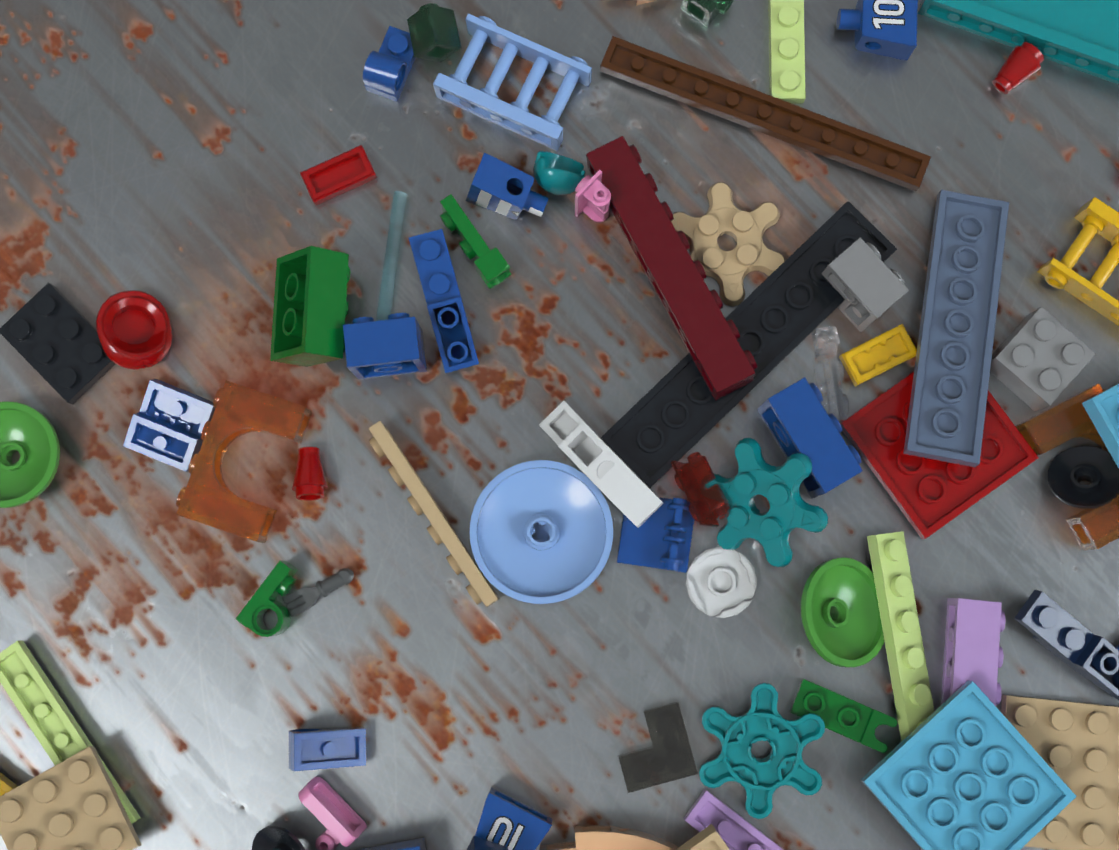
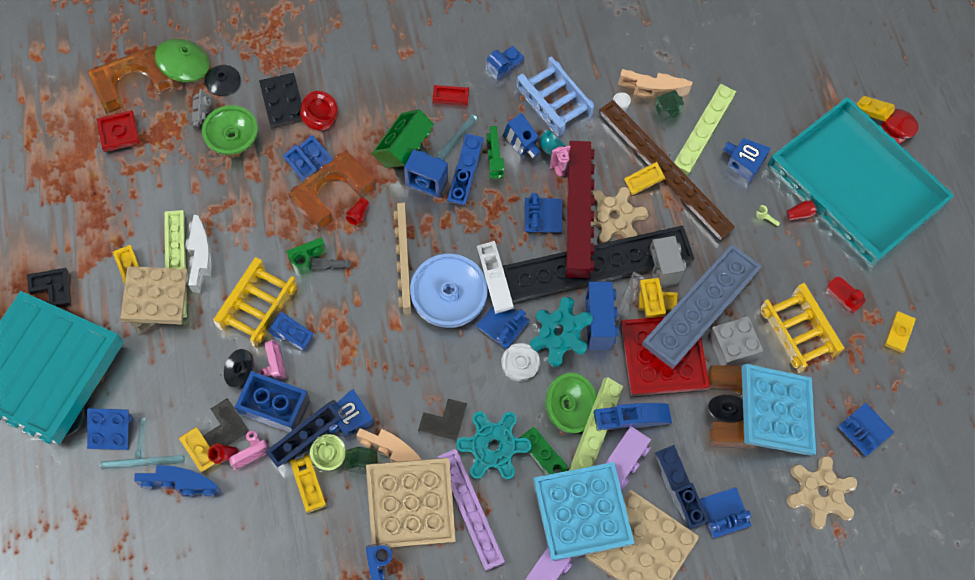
camera: 25 degrees right, 15 degrees down
clear green brick [407,3,462,62] -> none
clear red hinge [671,452,730,527] -> none
none -> white slope [185,215,212,293]
none -> yellow fence [213,257,297,347]
none -> blue hinge [525,193,562,233]
none -> blue slope [593,403,672,431]
none -> white piece [613,92,631,109]
none -> yellow plate [624,162,665,196]
none -> yellow plate [639,278,666,318]
none -> yellowish green hand [756,205,780,226]

